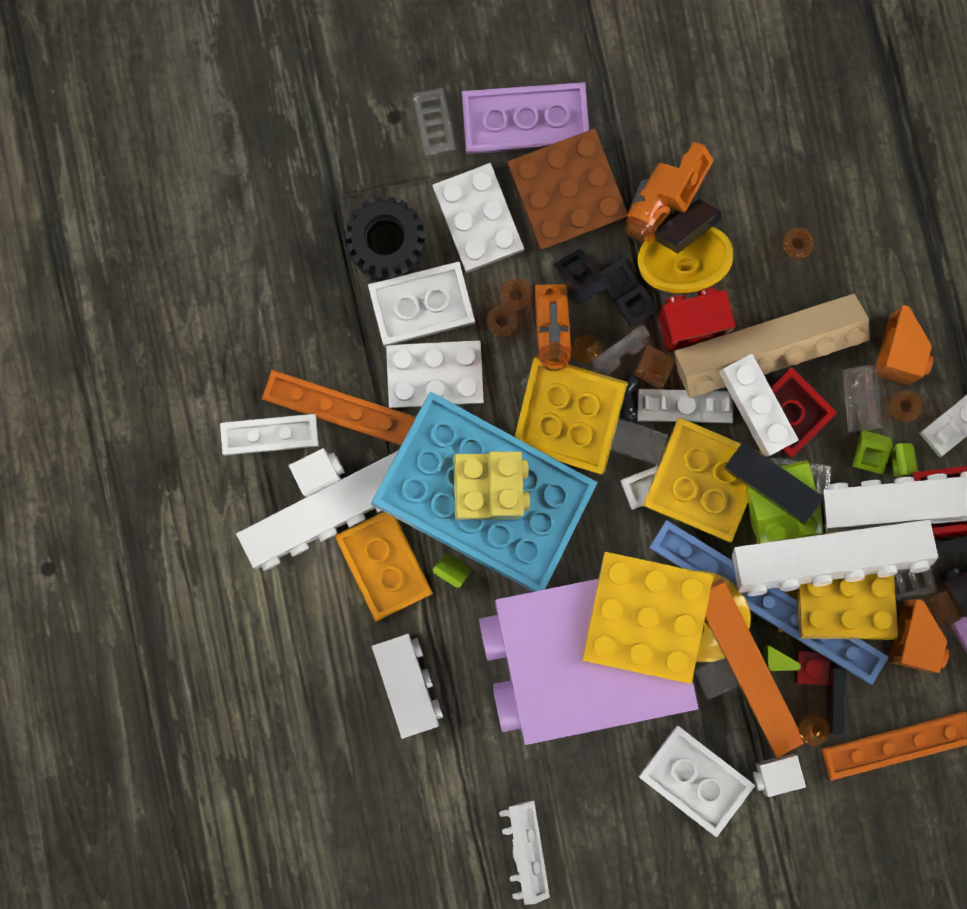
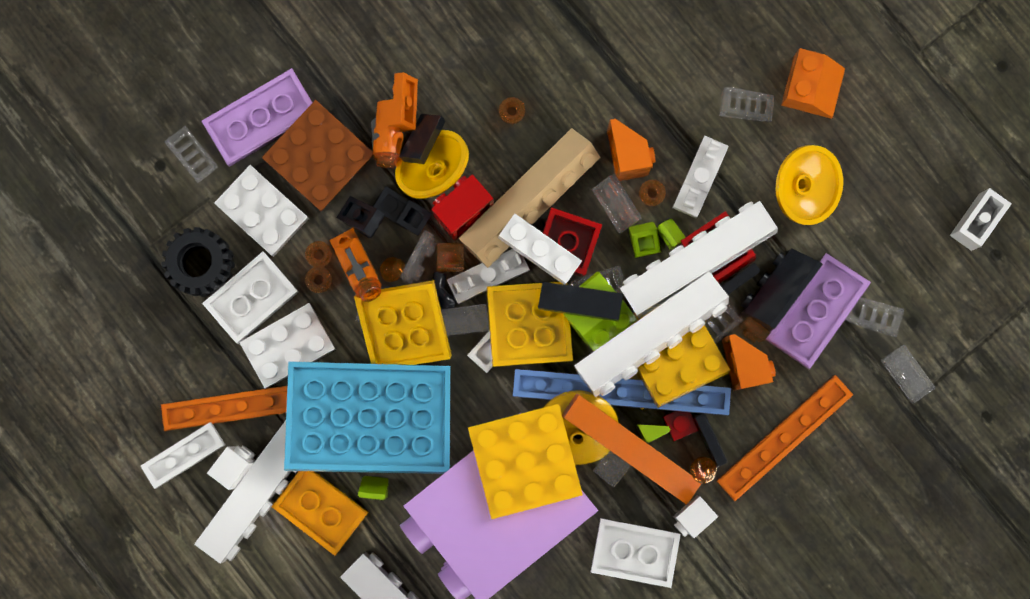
camera: 30 degrees left, 0 degrees up
light yellow plate [453,451,530,520] -> none

